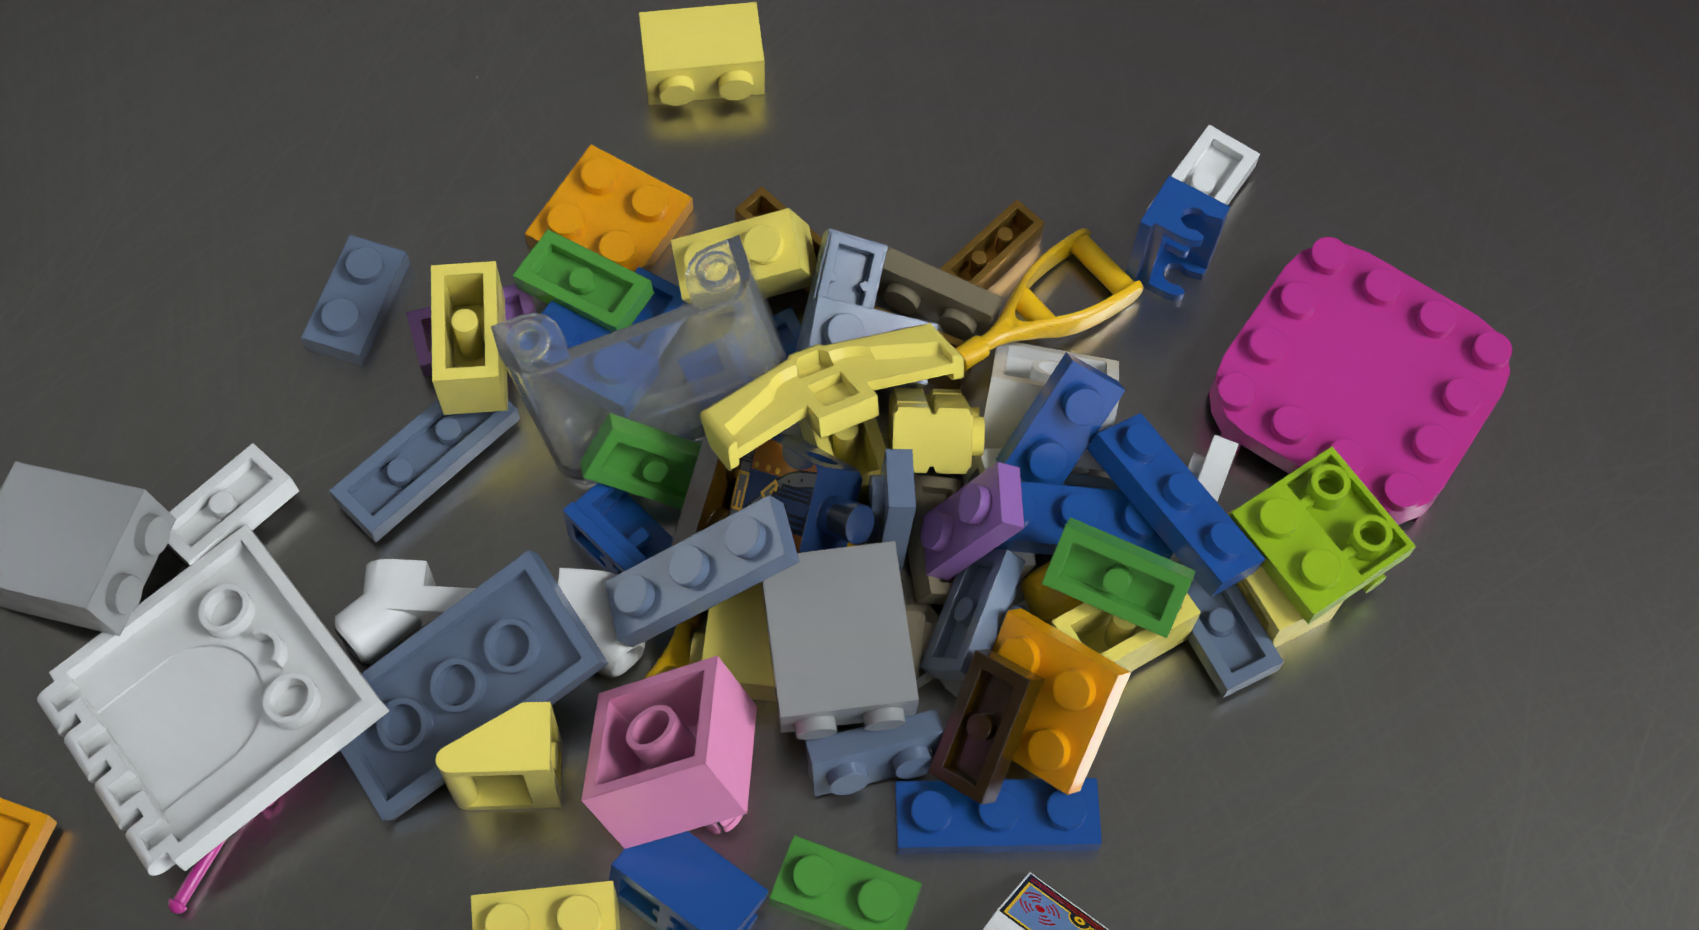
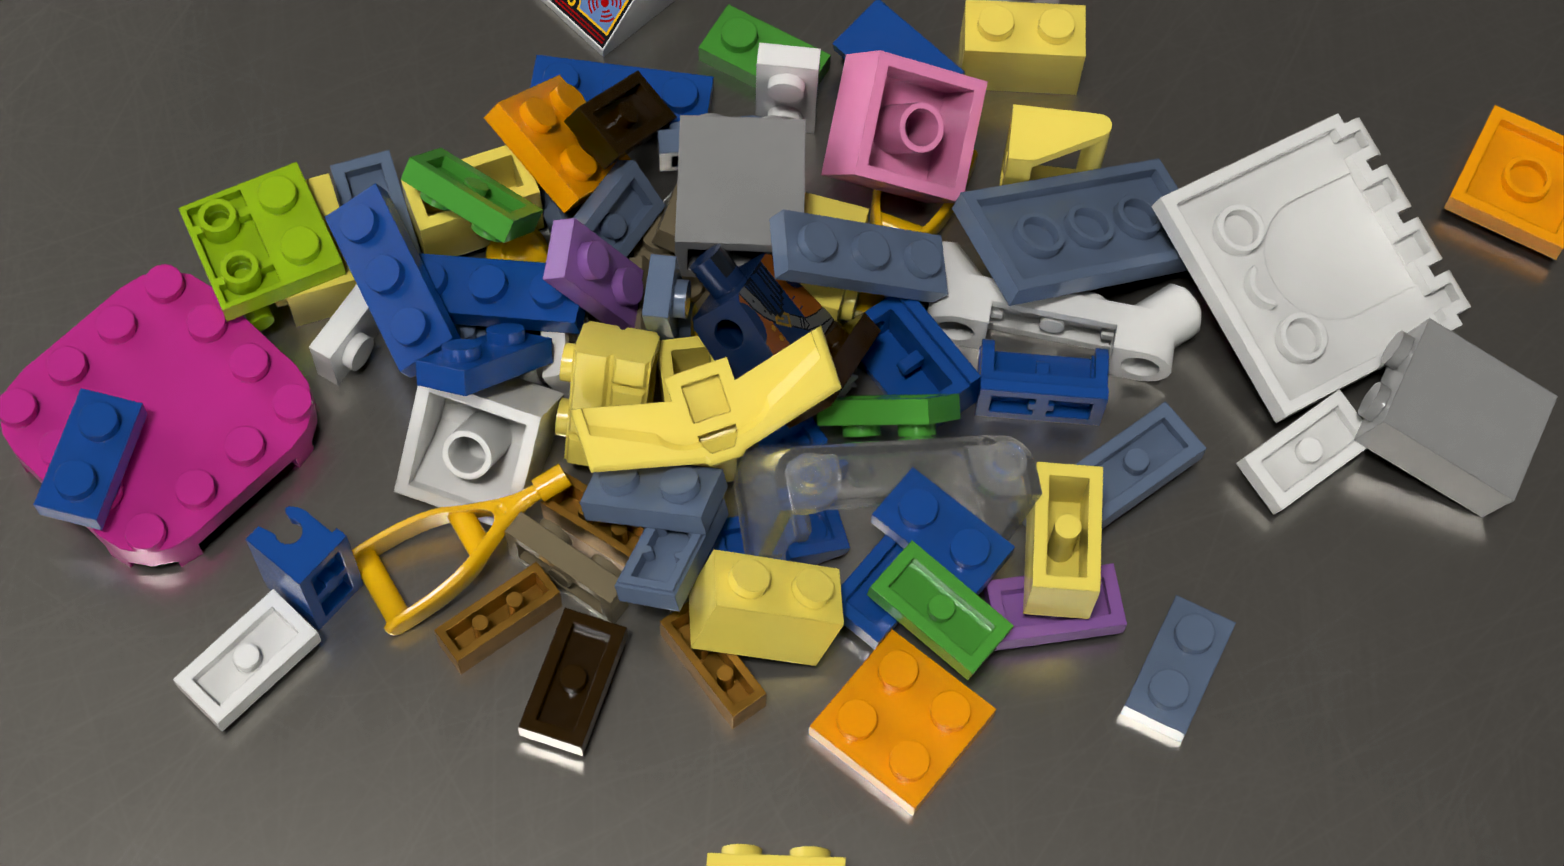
camera: 170 degrees left, 0 degrees up
none -> blue plate [33,388,148,530]
none -> dark brown plate [518,607,628,756]
none -> white plate [755,42,821,134]
none -> blue hinge [975,339,1109,426]

